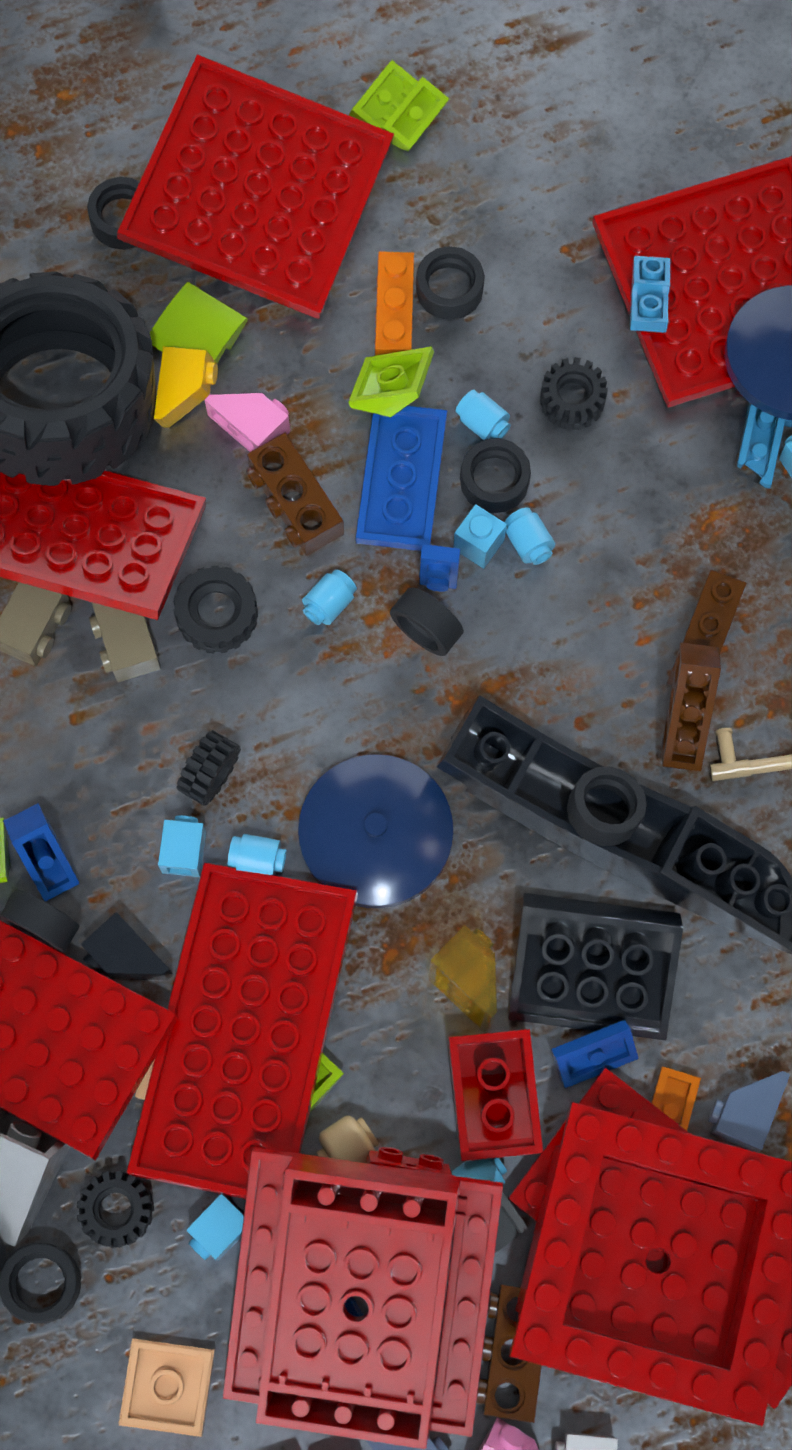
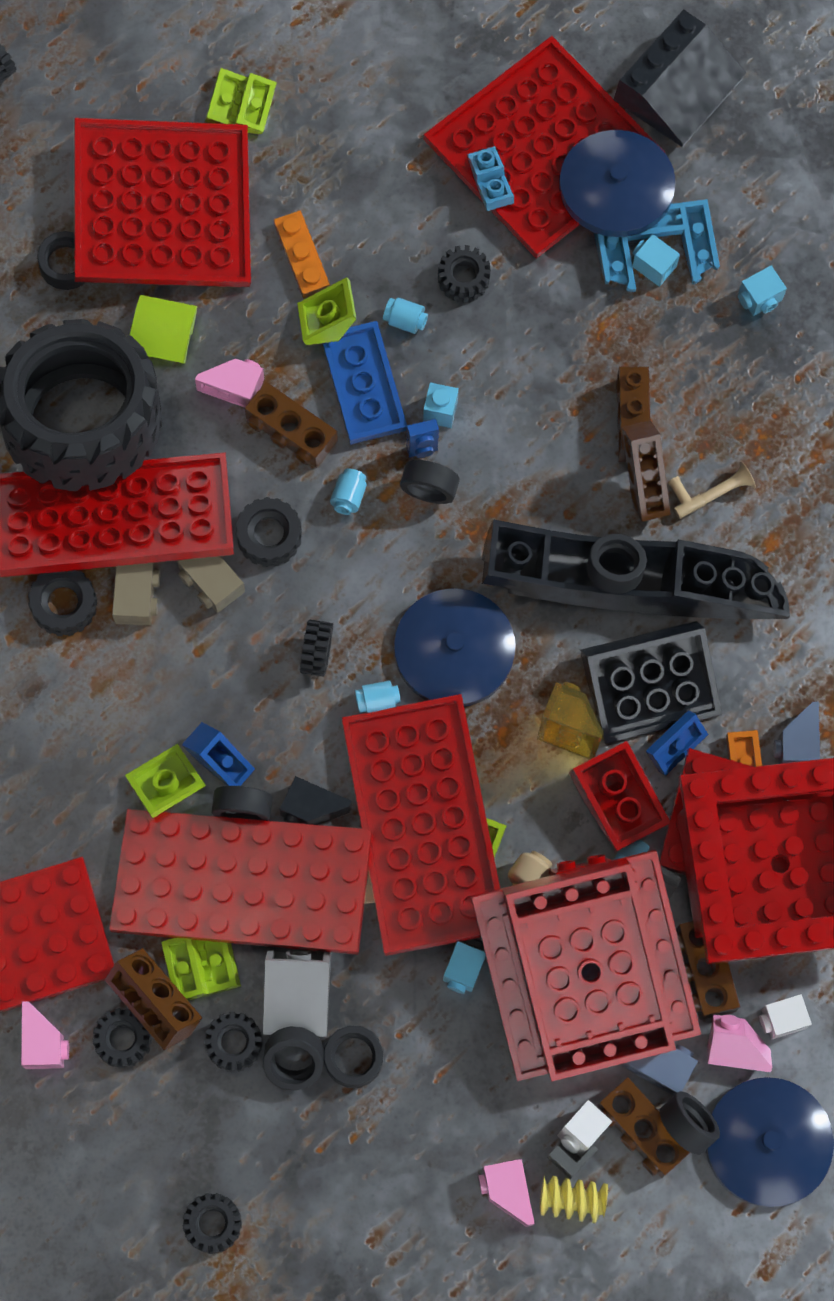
camera: 25 degrees left, 0 degrees up
black tyre [77,1171,154,1248] -> none
light nougat tile [118,1338,215,1437] -> none
yellow slope [154,346,218,428] -> none
medium azure brick [158,815,207,877] -> none
black tyre [416,246,485,320] -> none
black tyre [460,438,531,513] -> none
medium azure brick [505,507,556,565] -> none

